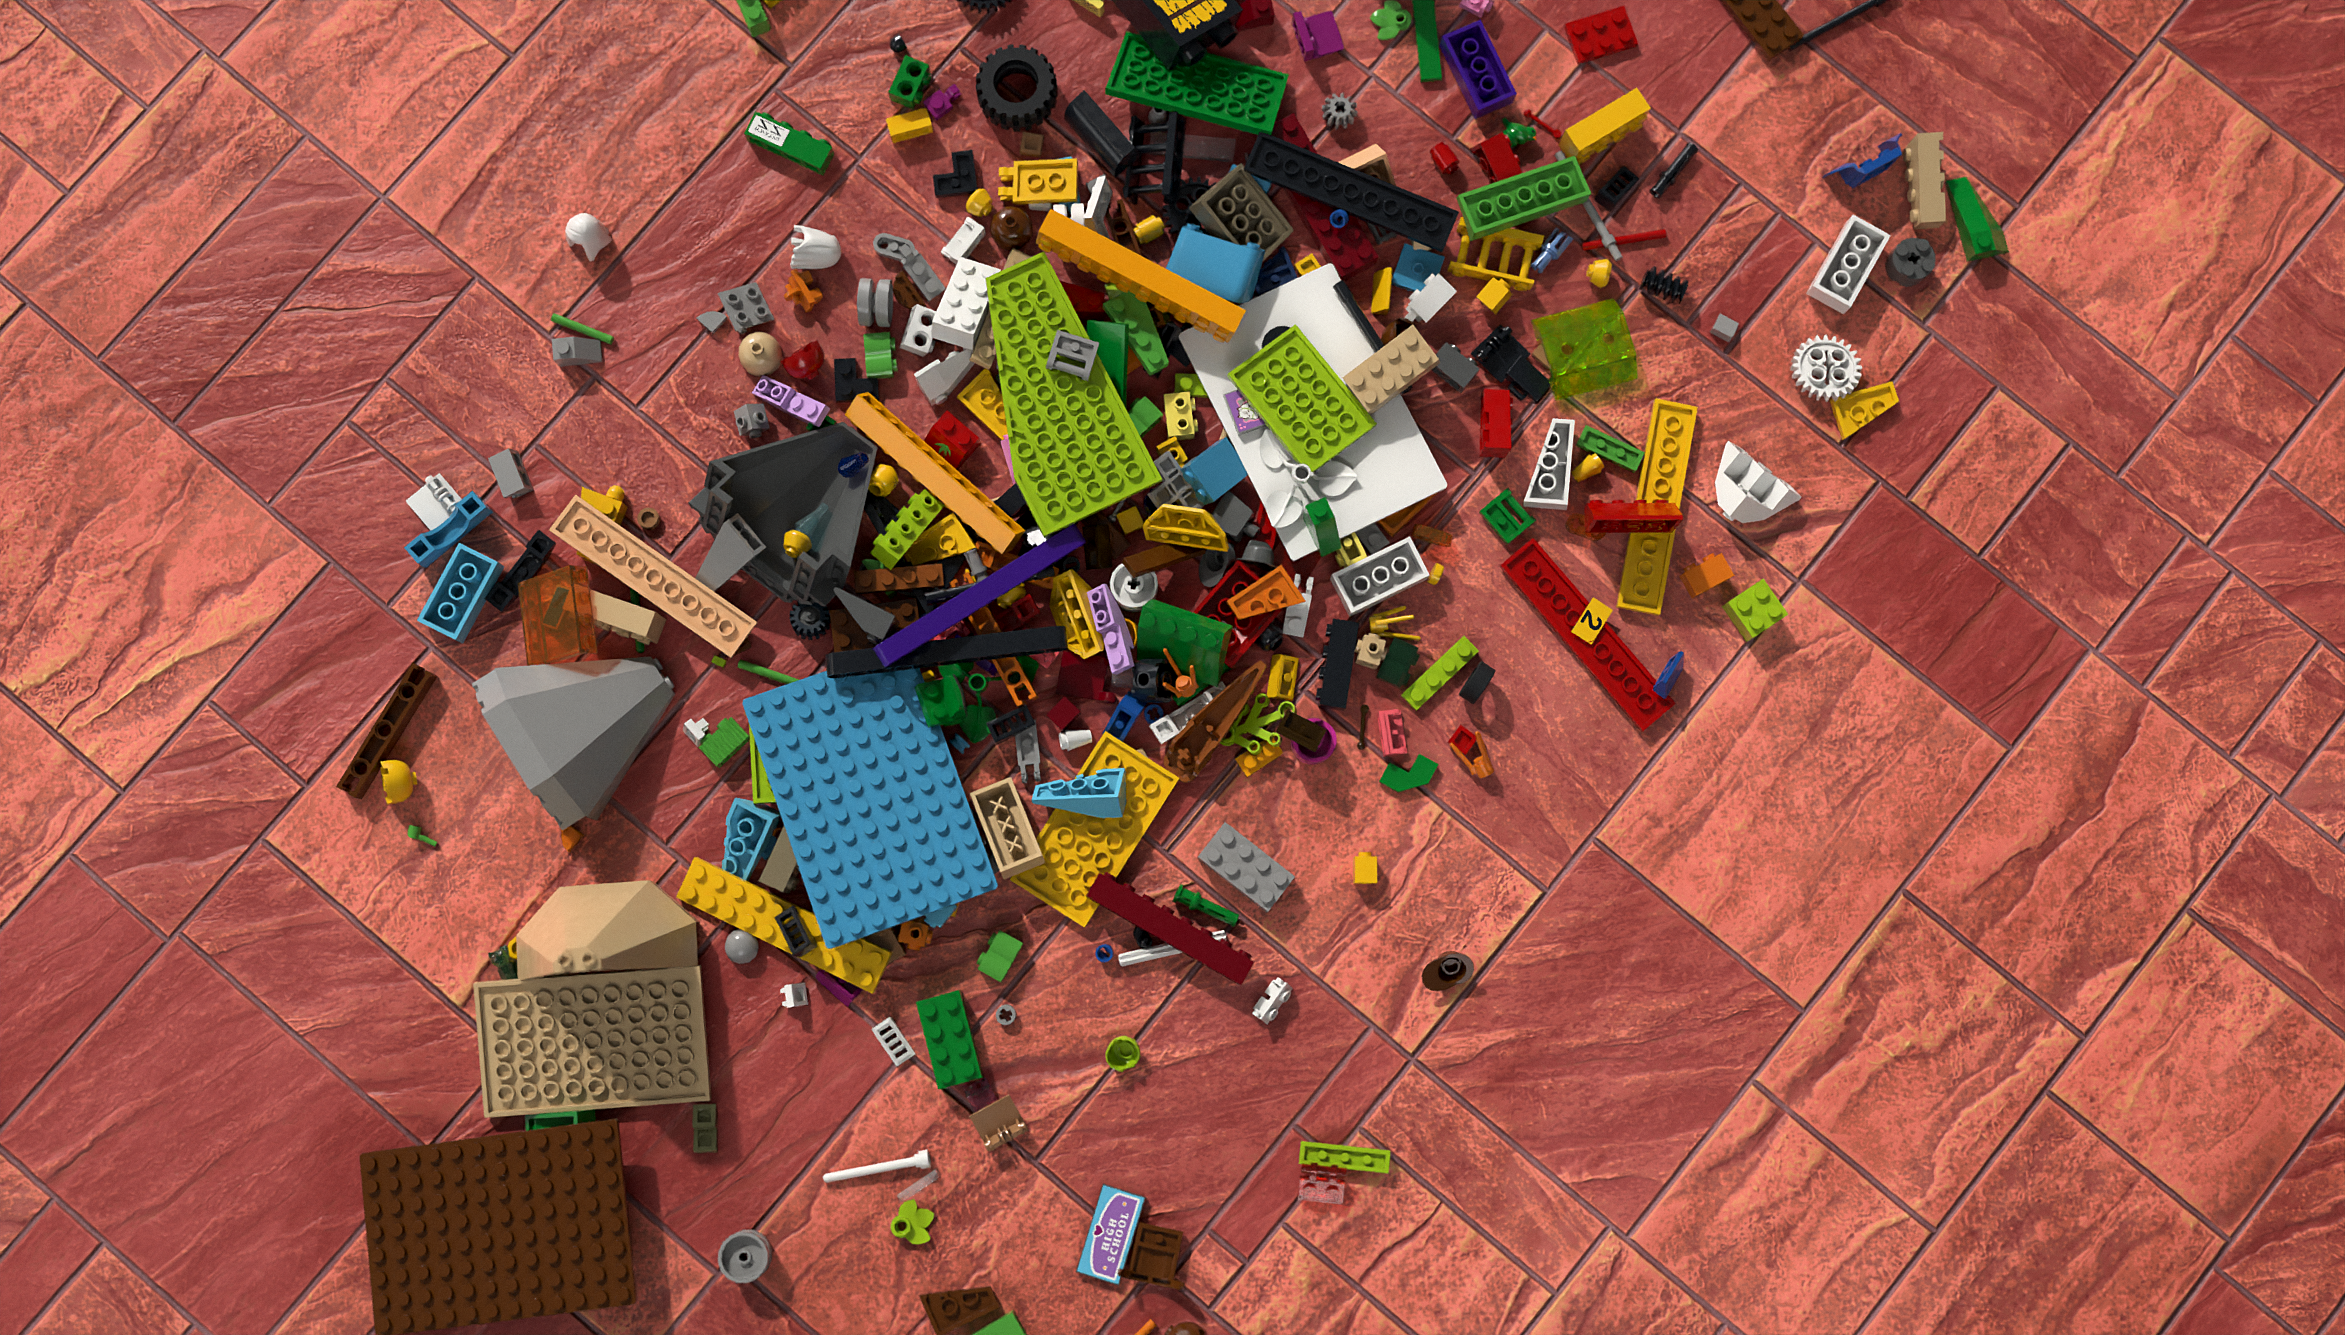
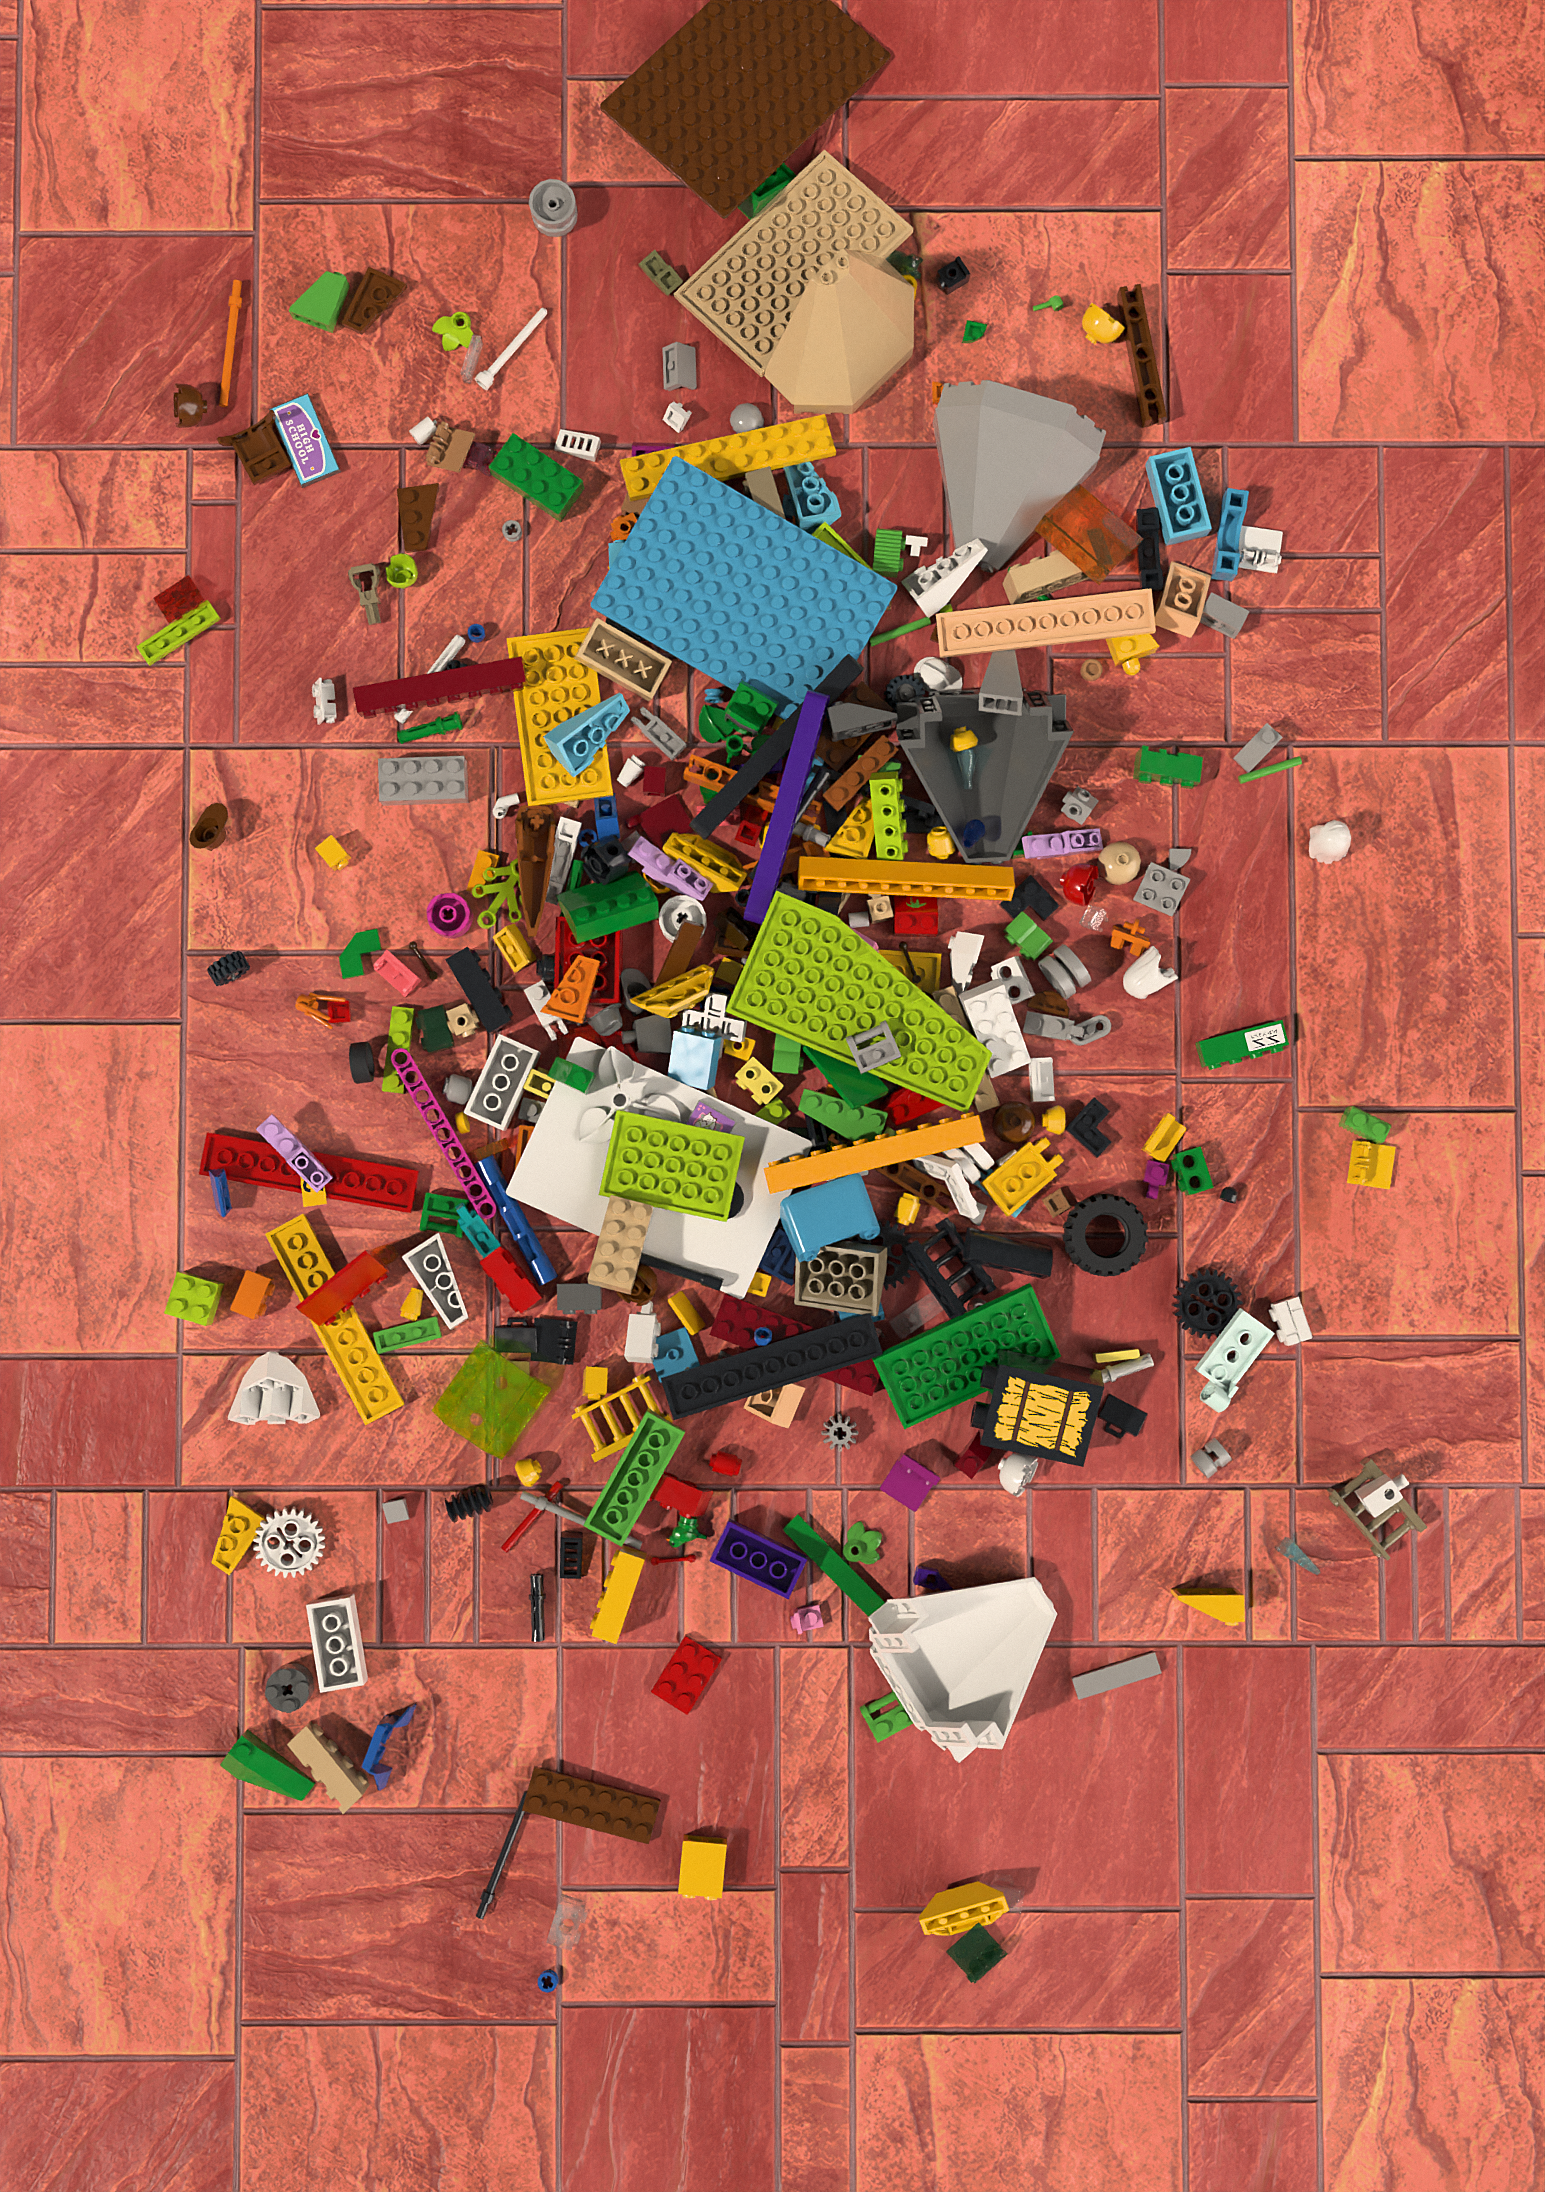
camera: 145 degrees right, 5 degrees up
black slope [775,906,818,957] -> none
bright green brick [976,930,1023,983] -> none
black slope [986,705,1036,745] -> none
orange plant [1163,648,1199,698] -> none
dark brown hinge [1276,709,1327,752] -> none
yellow plant [1369,606,1421,641] -> none
medium blue arm [1531,227,1573,273] -> none
none -> black wheel [207,951,250,986]
none -> lavender slope [256,1113,333,1192]
none -> dark tan piece [348,563,381,625]
none -> dark pink beam [391,1048,496,1219]
none -> reddish brown wing [397,483,440,553]
none -> white piece [409,416,437,446]
none -> light grey head [442,1074,475,1105]
none -> teal hinge [455,1202,502,1258]
none -> blue piece [474,1155,558,1287]
none -> white arm [493,793,520,819]
none -> light grey panel [663,342,697,391]
none -> white hinge [848,911,869,928]
none -> tan brick [866,894,893,924]
none -> dark brown hinge [899,941,921,984]
none -> white wedge [901,538,988,618]
none -> white piece [914,657,963,693]
none -> black brick [935,256,970,295]
none -> green tile [962,320,987,344]
none -> clear tile [1079,905,1109,932]
none -> green wedge [1133,745,1203,789]
none -> light nougat slope [1154,562,1211,638]

